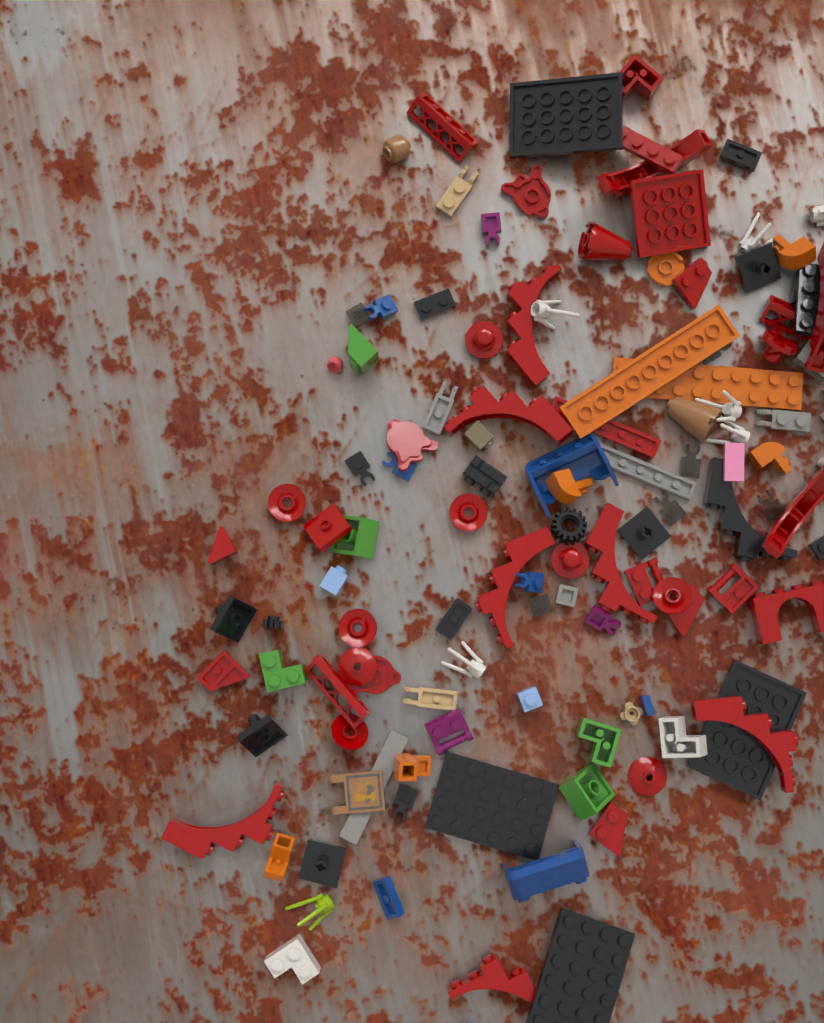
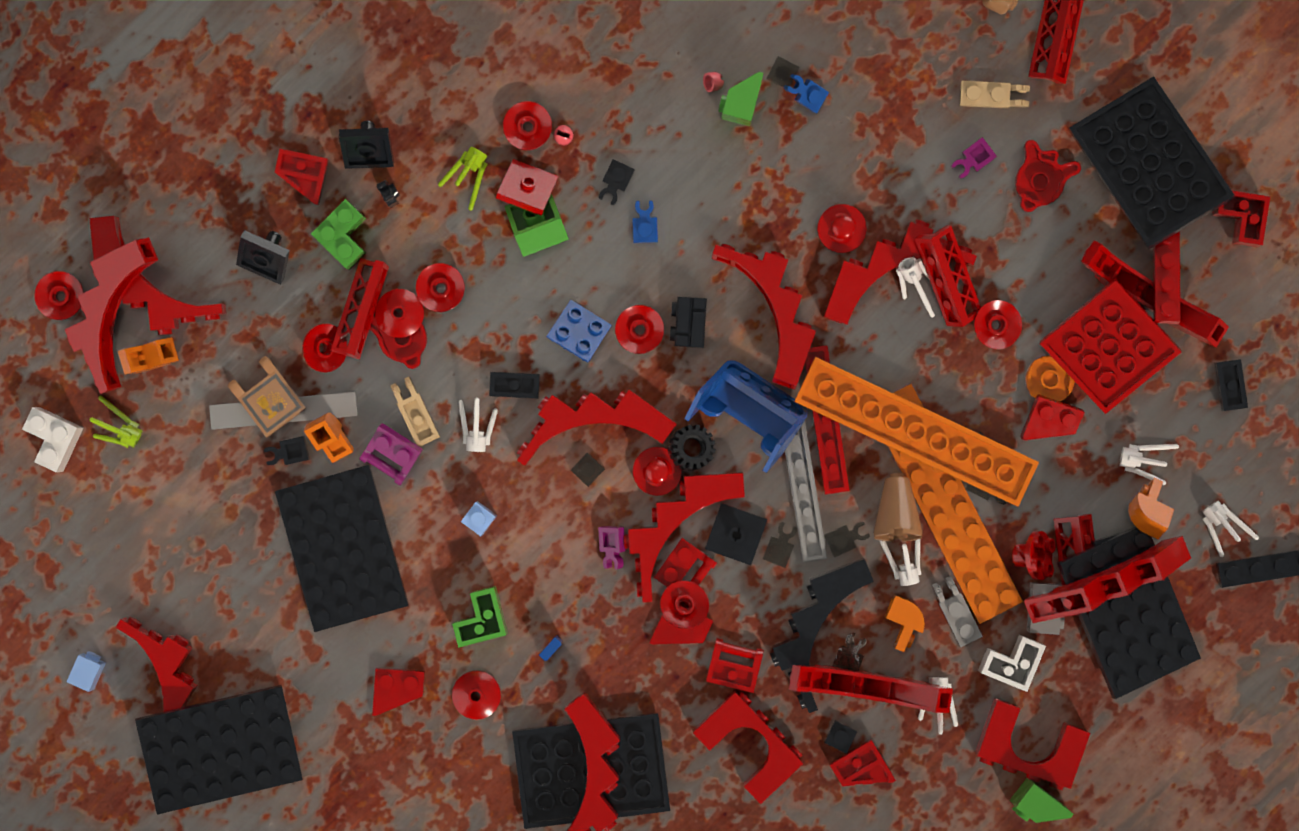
camera: 60 degrees right, 5 degrees up
red slope [207,526,238,565] -> none
black tile [299,839,346,888] -> none
light blue brick [319,565,349,596] -> none
blue plate [372,876,405,919] -> none
tile [387,419,439,471] -> none
black plate [414,288,456,321] -> none
light grey hinge [422,381,458,436] -> none
dark tan brick [464,420,494,452] -> none
blue windscreen [502,839,590,903] -> none
blue plate [515,572,544,593] -> none
orange brick [545,468,594,504] -> none
light grey plate [555,584,579,607] -> none
bright green slope [558,762,616,821] -> none
red cone [578,222,633,260] -> none
tan plate [620,702,643,725] -> none
white brick [659,716,708,758] -> none
white plant [695,390,742,422] -> none
bright pink tile [723,442,745,482] -> none
black tile [734,242,781,292] -> none
none -> red dish [34,271,84,320]
none -> red arch [64,237,158,394]
none -> lime plant [438,146,488,211]
none -> blue hinge [546,300,612,363]
none -> coral hinge [554,125,573,145]
none -> red fence [915,225,981,327]
none -> red dish [974,300,1022,349]

